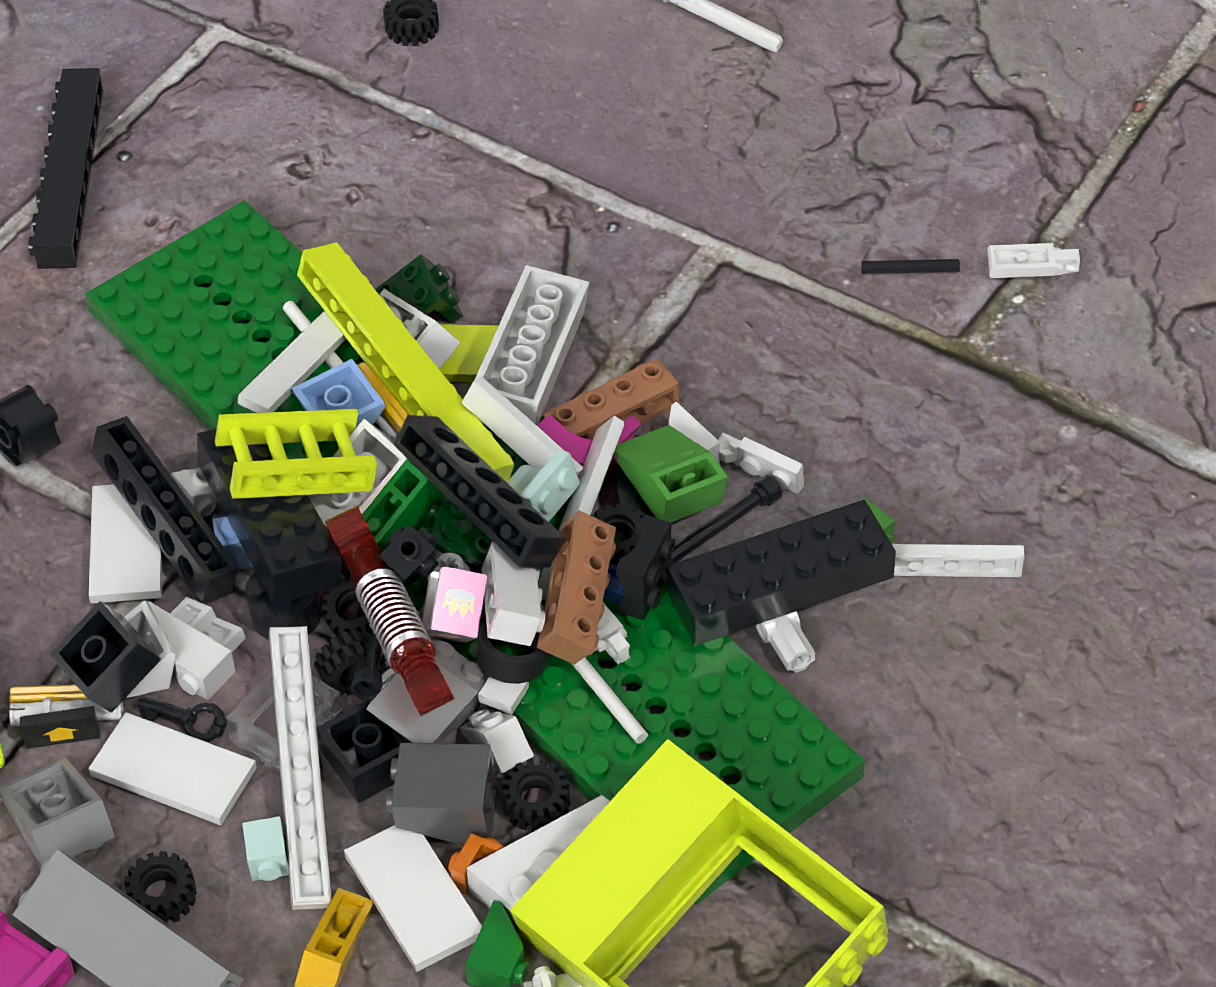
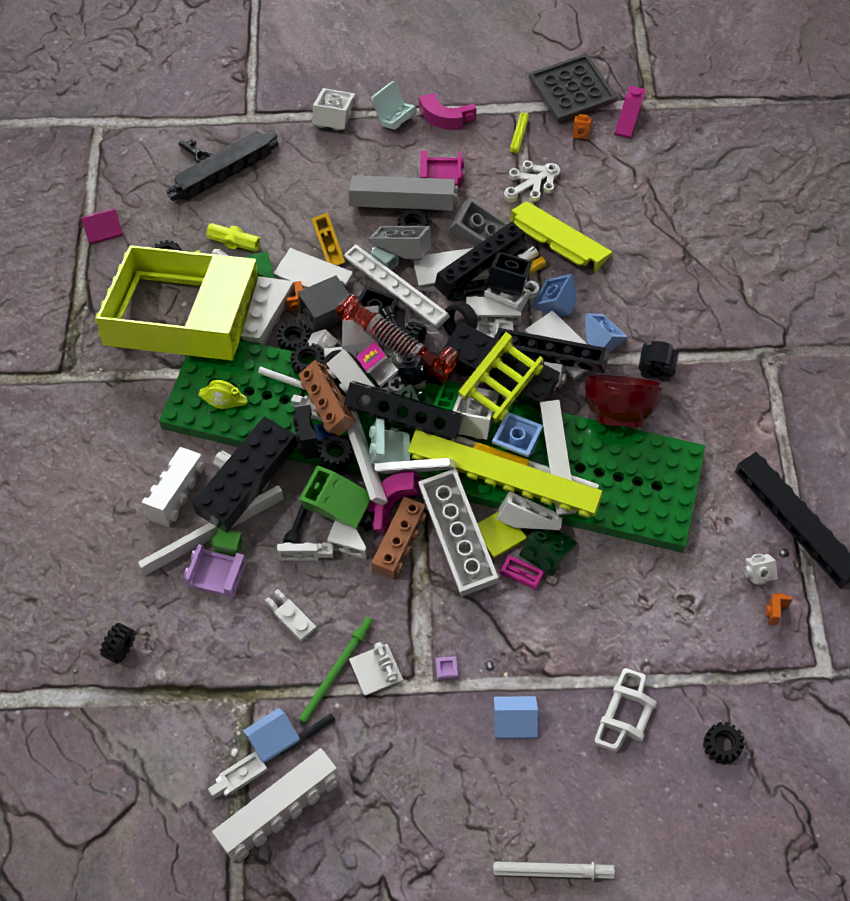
camera: 145 degrees right, 10 degrees up
none -> black tyre [100,623,136,664]
none -> white wedge [142,447,205,527]
none -> lavender panel [184,544,246,598]
none -> neon yellow hat [199,380,248,409]
none -> white brick [212,748,339,863]
none -> light blue slope [243,708,300,763]
none -> white hinge [265,589,317,642]
none -> black tyre [290,342,325,376]
none -> bright green bar [299,617,373,724]
none -> white hinge [349,642,403,696]
none -> light grey slope [369,226,432,261]
none -> black brick [434,222,525,298]
none -> lavender tile [435,656,458,680]
none -> black tyre [443,302,478,336]
none -> light blue slope [494,696,538,739]
none -> dark pink tile [500,555,545,590]
none -> medium blue slope [532,274,577,317]
none -> light blue slope [585,313,628,353]
none -> dark red rock [585,375,662,427]
none -> white bar [595,668,657,752]
none -> white brick [744,554,778,585]
none -> orange bracket [765,593,793,626]

